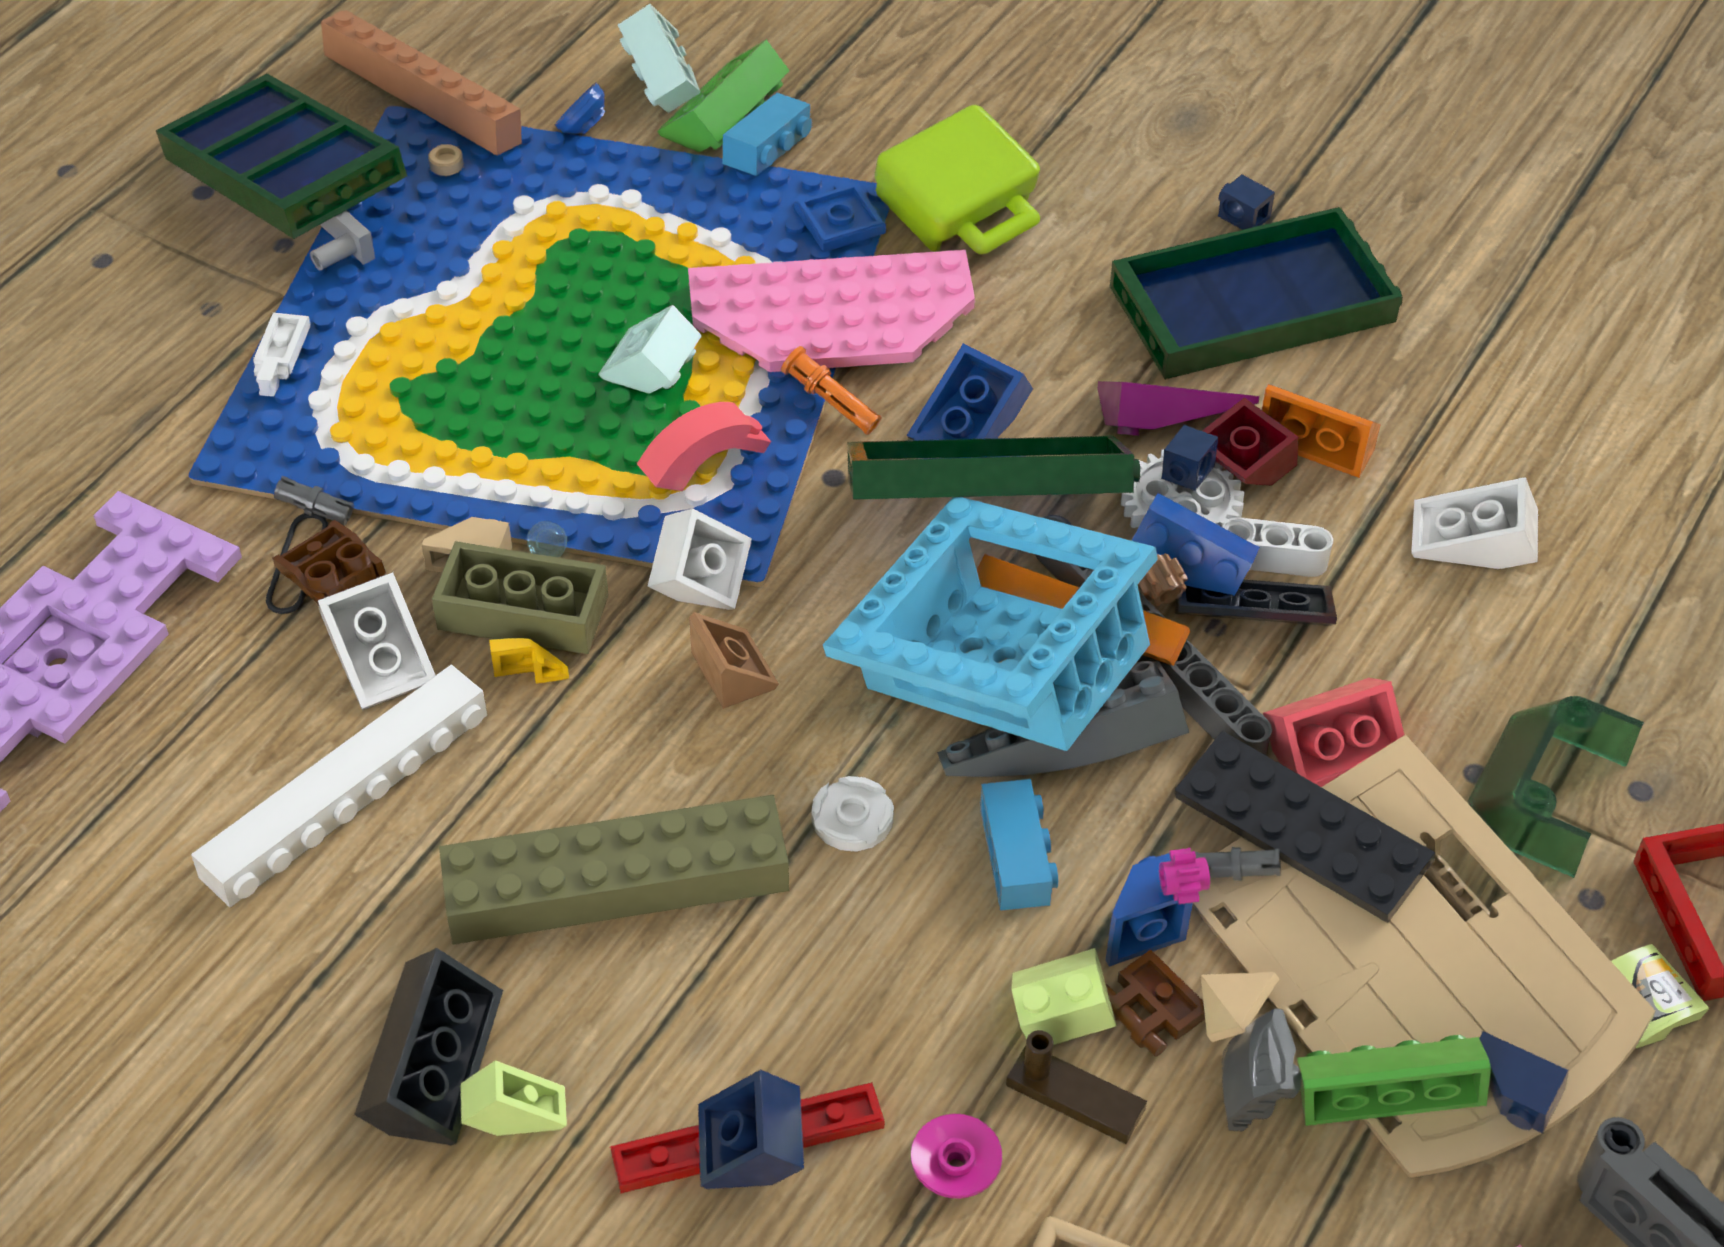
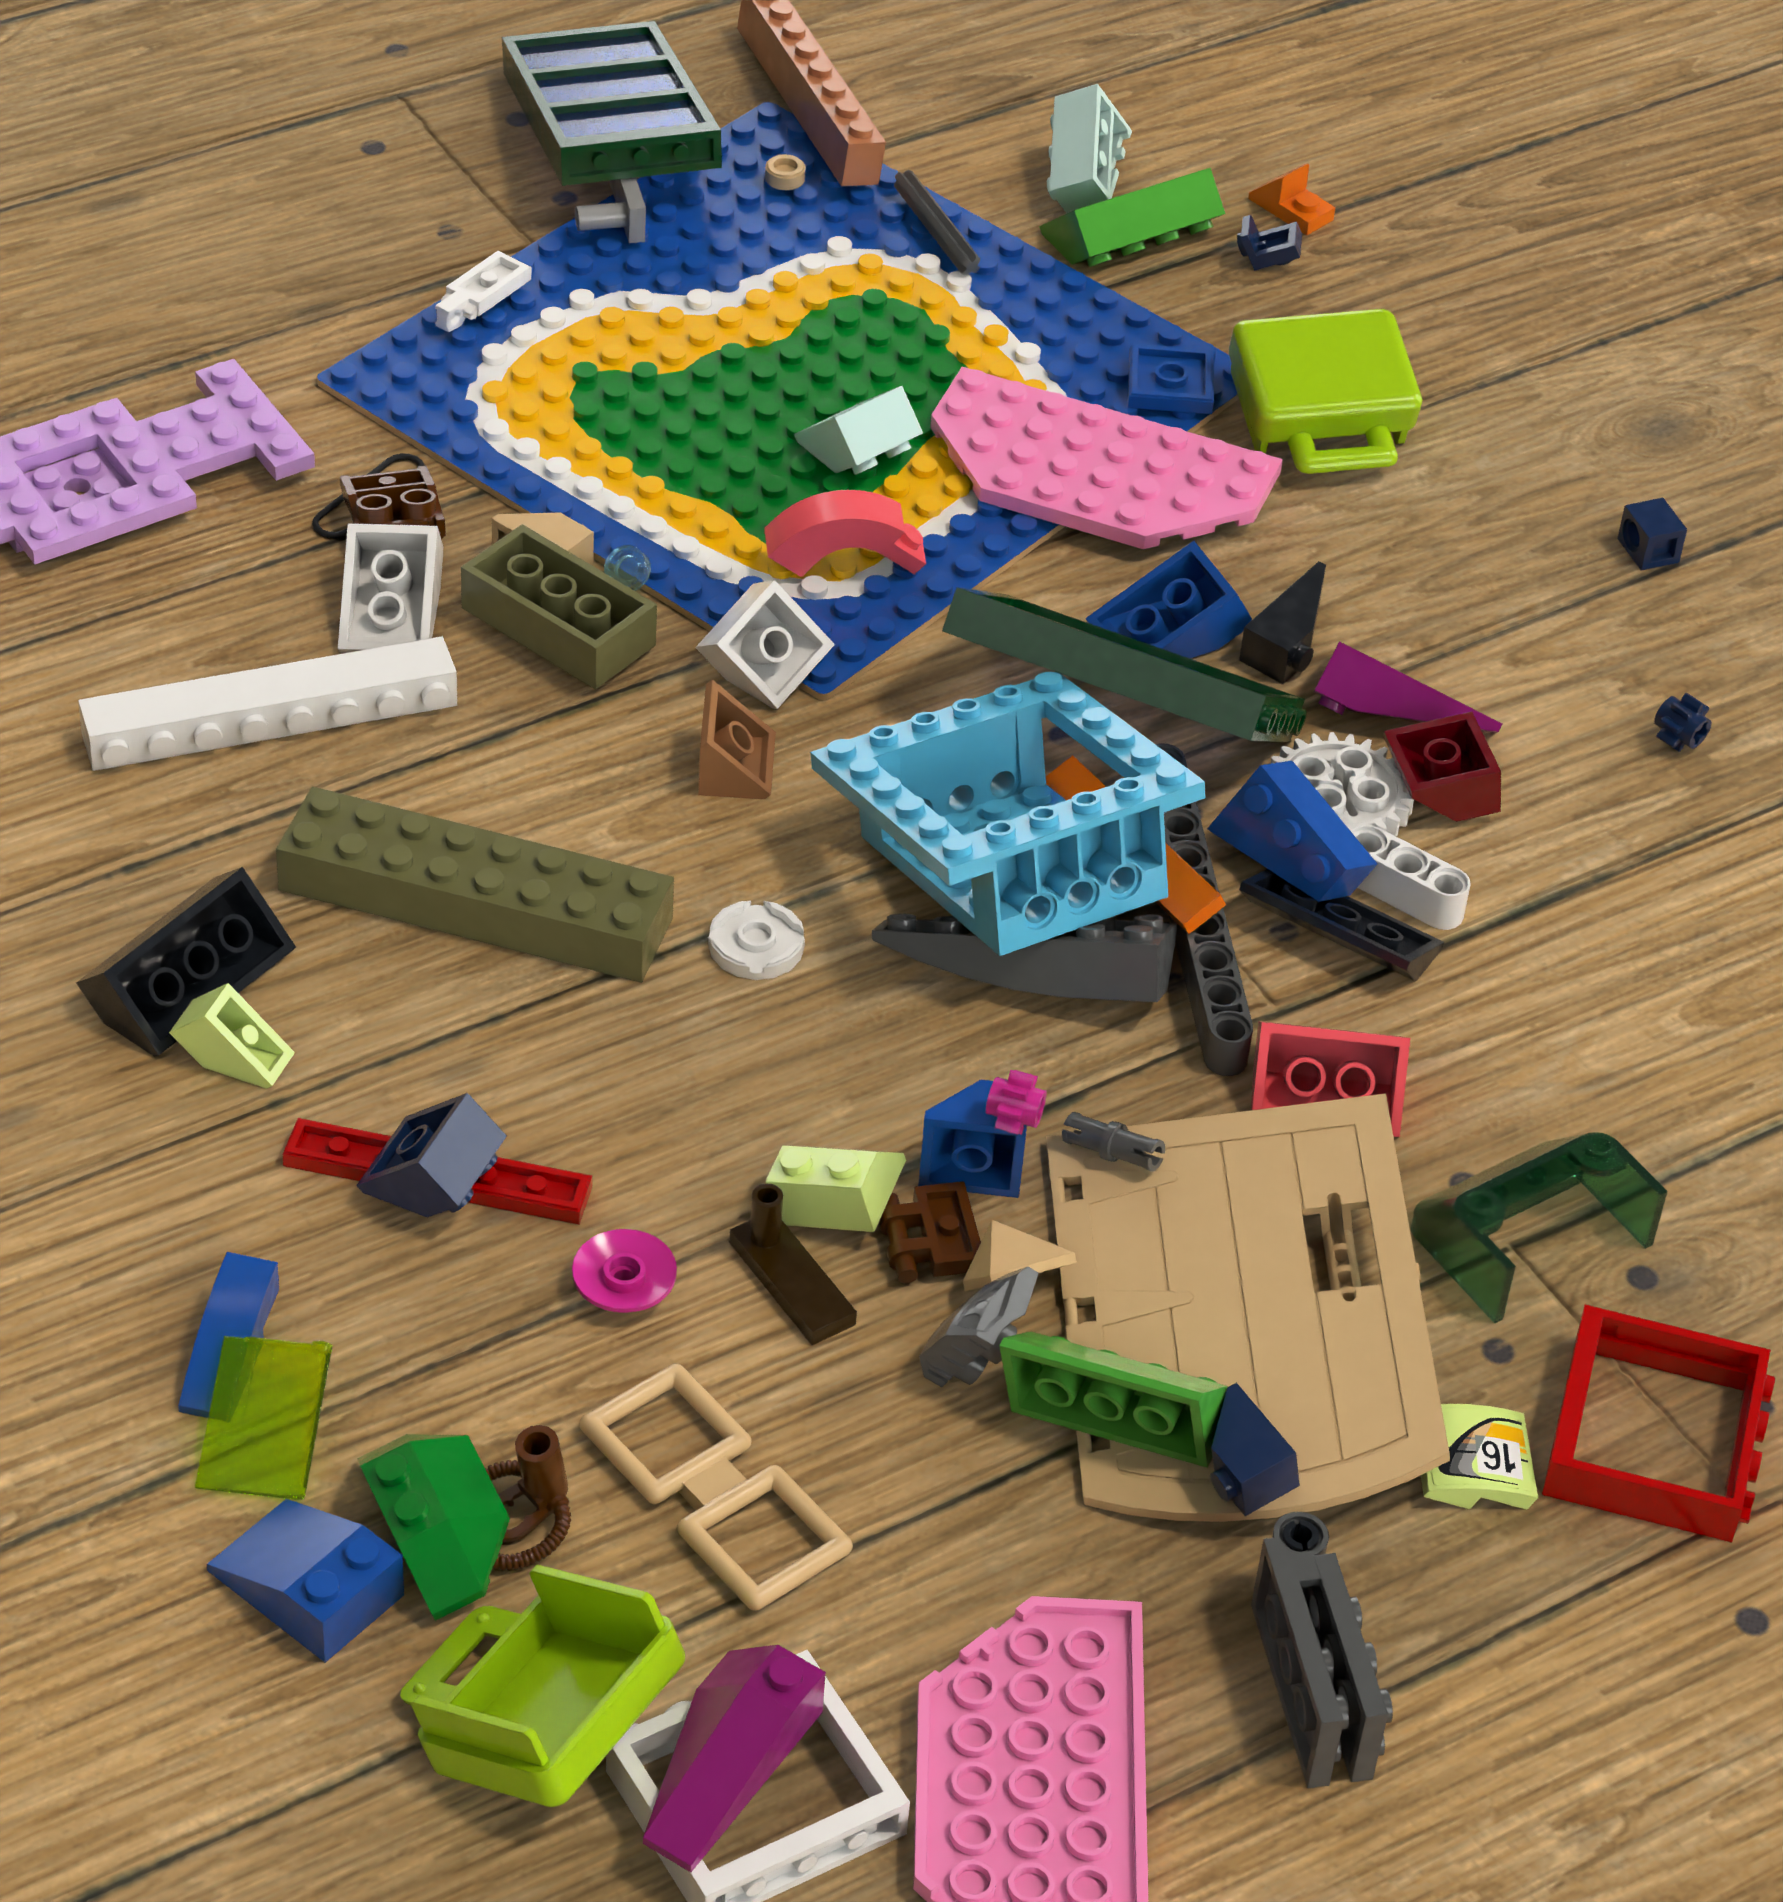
camera: 25 degrees right, 5 degrees down
dark grey pin [274,476,354,526] -> none
yellow slope [489,638,569,684] -> none
blue piece [554,83,606,135] -> none
dark azure brick [723,93,812,176] -> none
orange pin [781,346,882,435] -> none
dark azure brick [980,779,1058,911] -> none
window [1110,207,1403,380] -> none
medium nougat gear [1138,554,1188,606] -> none
dark blue brick [1161,425,1218,491] -> none
black plate [1175,731,1435,923] -> none
orange slope [1262,384,1381,478] -> none
white slope [1412,477,1538,569] -> none
none -> dark grey axle [894,170,980,275]
none -> dark blue bracket [1237,215,1302,271]
none -> black slope [1239,561,1326,684]
none -> orange slope [1248,163,1336,236]
none -> dark blue gear [1654,693,1712,752]

